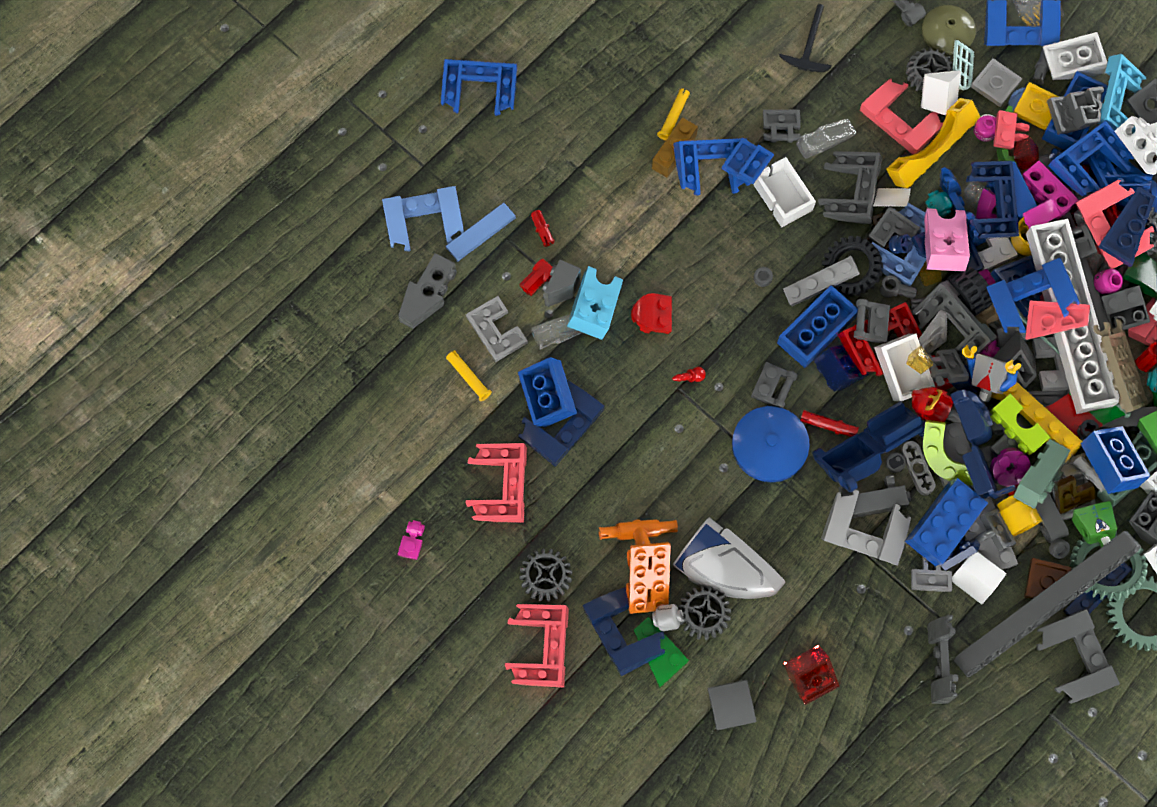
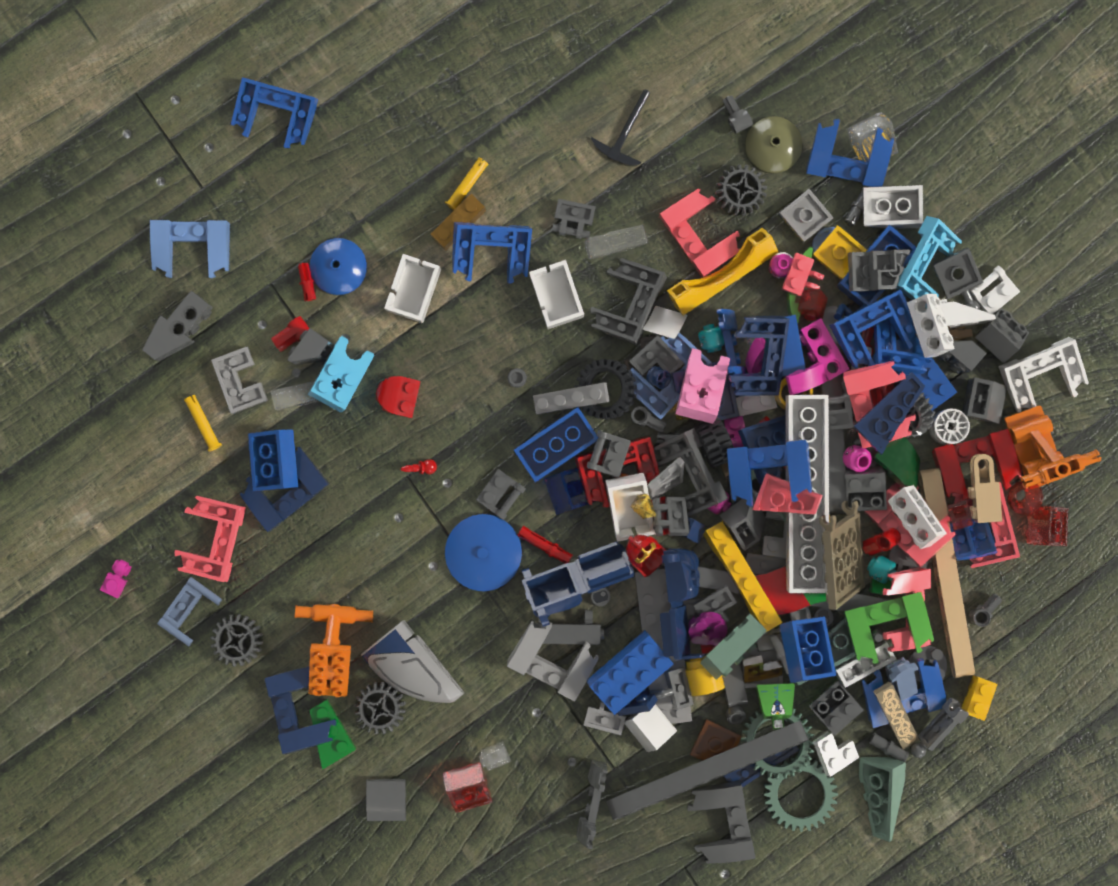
camera: 15 degrees right, 15 degrees up
medium blue tile [446,203,516,262] -> none
coral wedge [505,604,569,687] -> none
light grey head [653,604,683,631] -> none
blue slope [722,138,774,185] -> none
light grey beam [901,441,935,495] -> none
white slope [921,70,961,115] -> none
lime plate [923,420,973,485] -> none
light aqua window [953,40,974,90] -> none
torso [962,345,1021,402] -> none
lime arch [990,394,1051,455] -> none
black bush [1076,420,1099,440] -> none
none -> sand blue plate [157,577,222,647]
none -> blue dish [310,238,367,295]
none -> white piece [384,254,441,323]
none -> clear brick [479,741,510,771]

